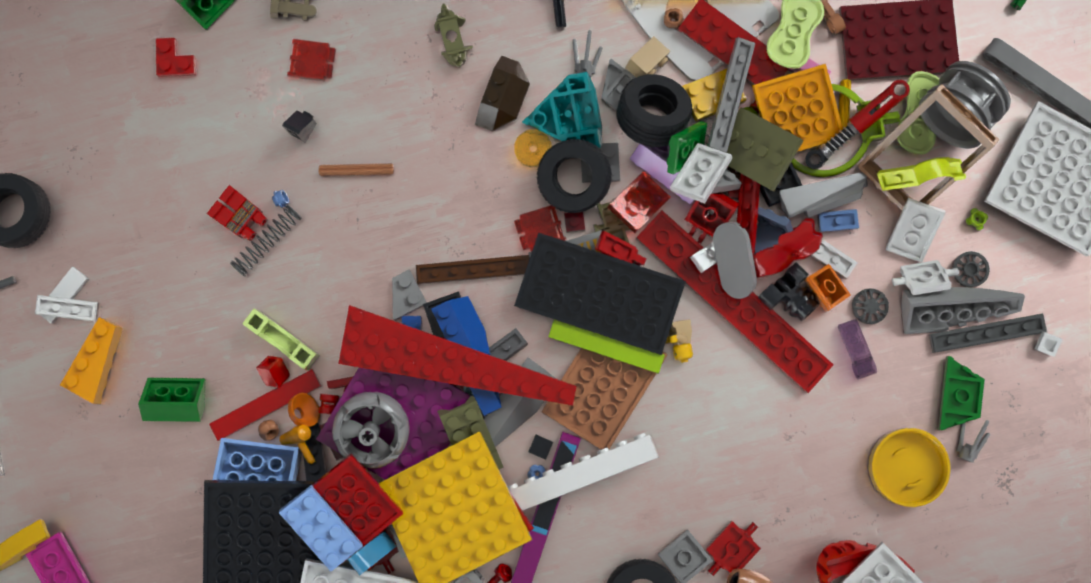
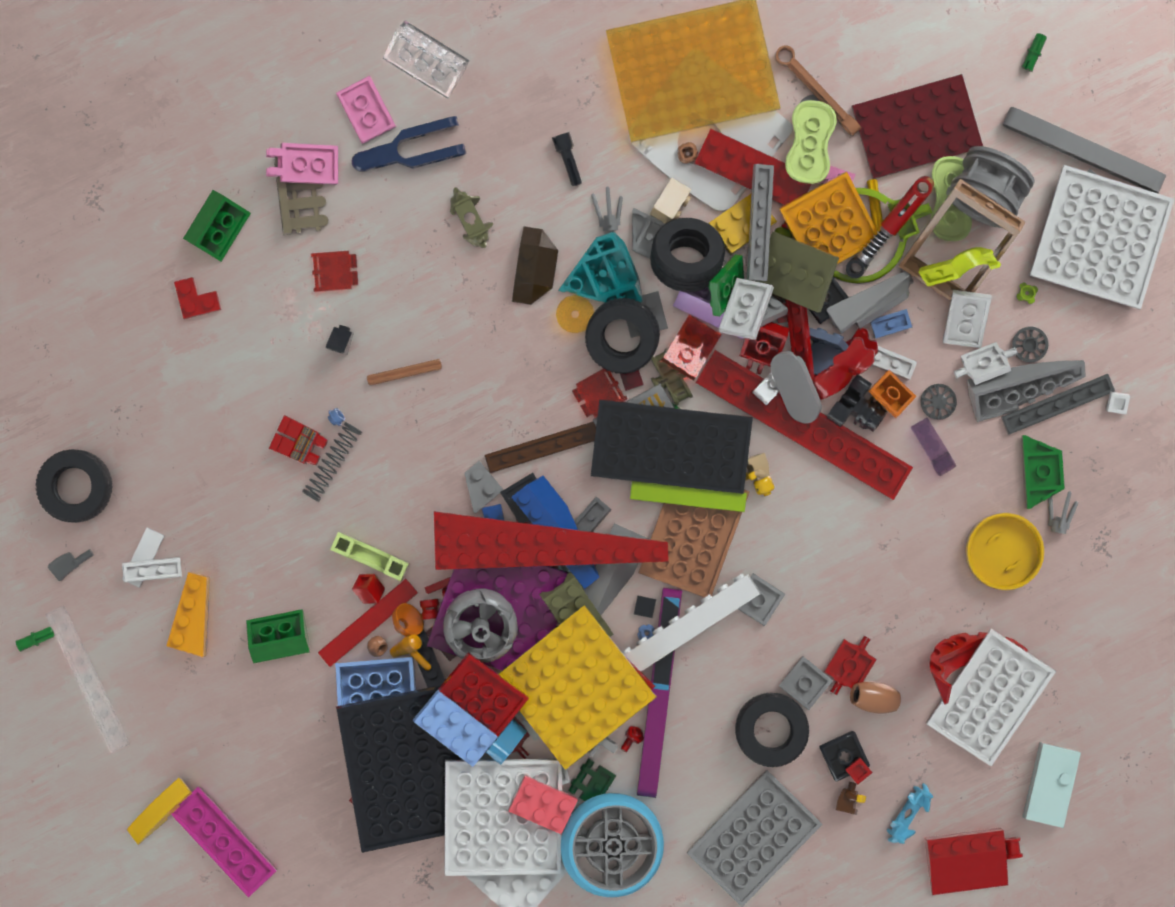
camera: 15 degrees left, 5 degrees up
red hinge [595,231,647,266] -> none
none -> light grey plate [738,573,785,626]

